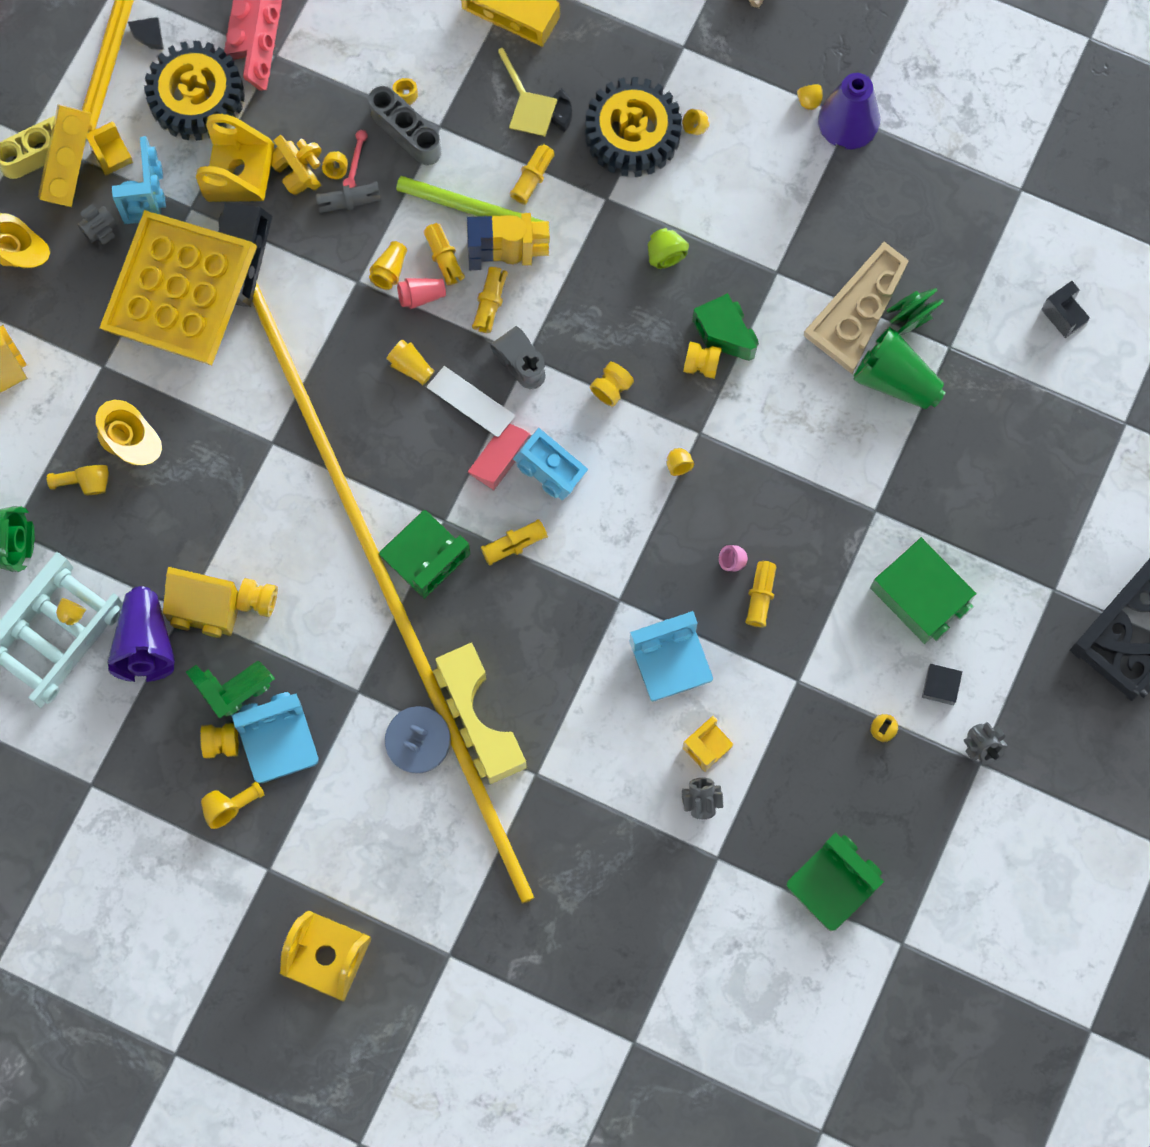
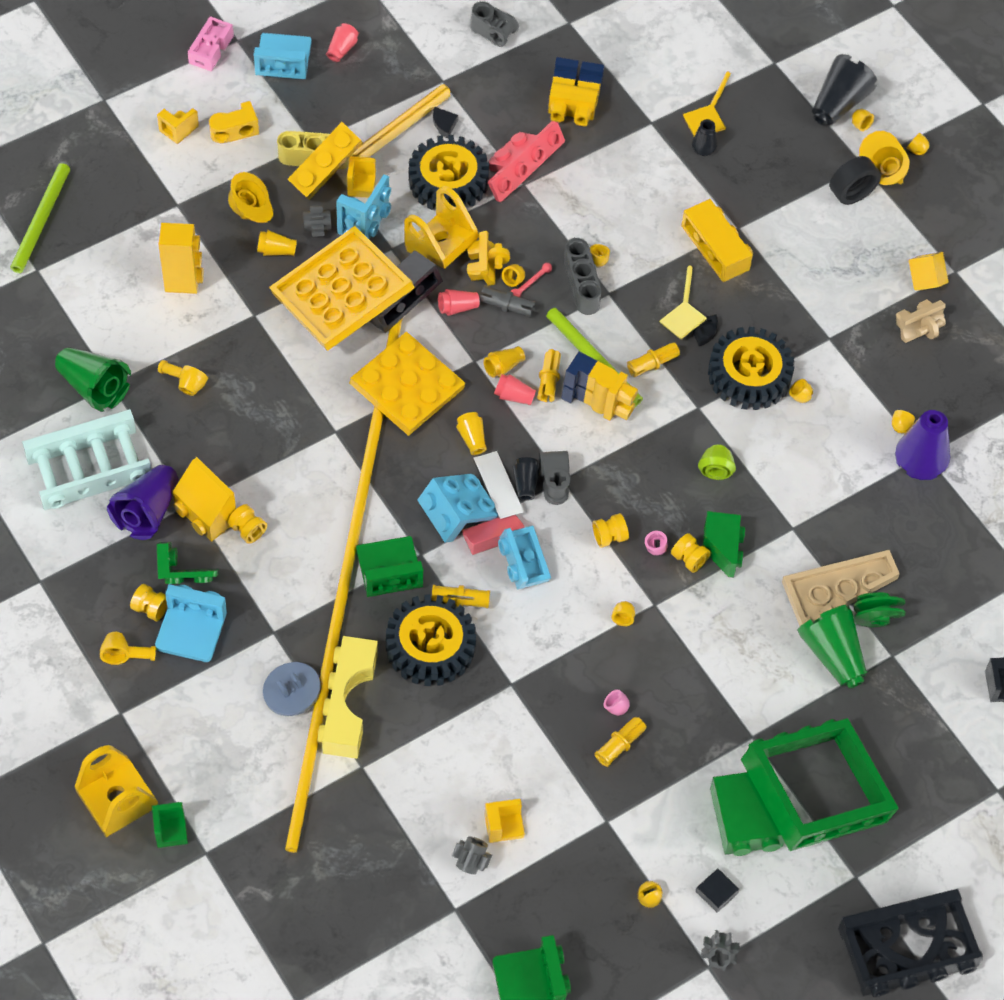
camera: 30 degrees right, 15 degrees down
yellow hinge [56,598,86,625] -> none
yellow piece [95,400,162,466] -> none
yellow pin [472,267,508,333] -> none
medium azure bracket [629,611,713,702] -> none
none -> green panel [152,802,188,848]
none -> yellow cone [257,230,297,256]
none -> yellow plate [349,331,466,436]
none -> wheel [385,594,476,686]
none -> medium azure bracket [417,474,499,543]
none -> coral cone [438,289,479,316]
none -> black cone [513,457,540,501]
none -> bright pink hinge [645,531,668,555]
none -> green window [740,718,899,852]

